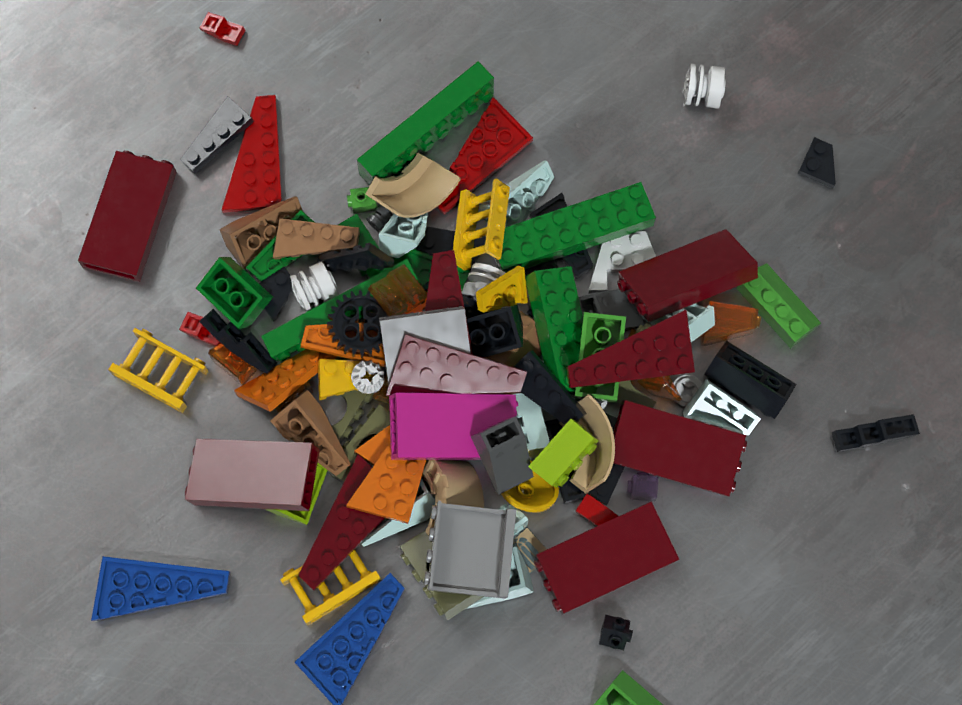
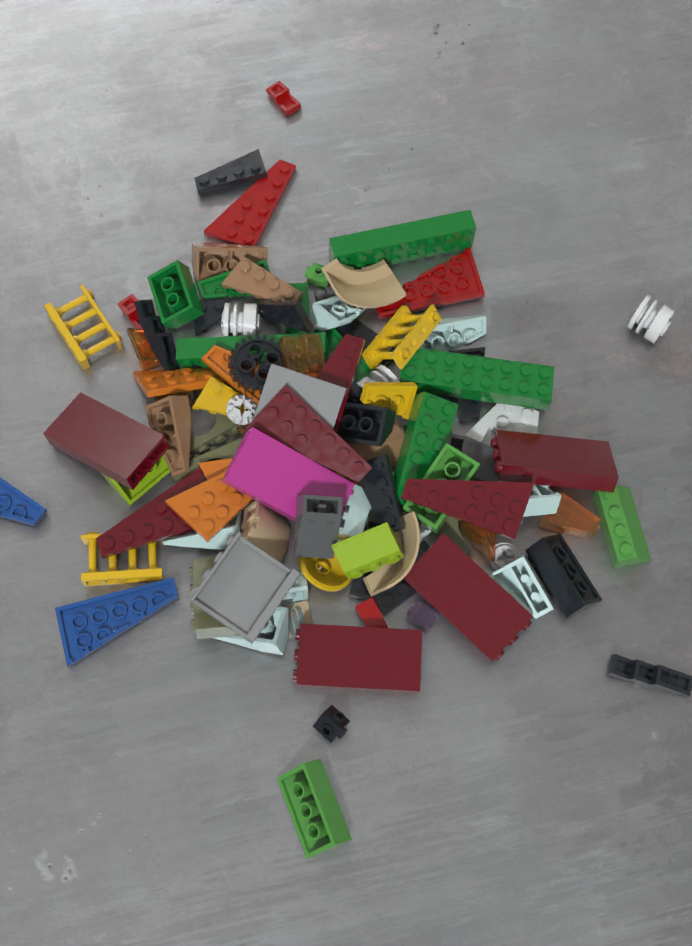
camera: 25 degrees right, 5 degrees down
dark red brick [78,150,177,282] -> none

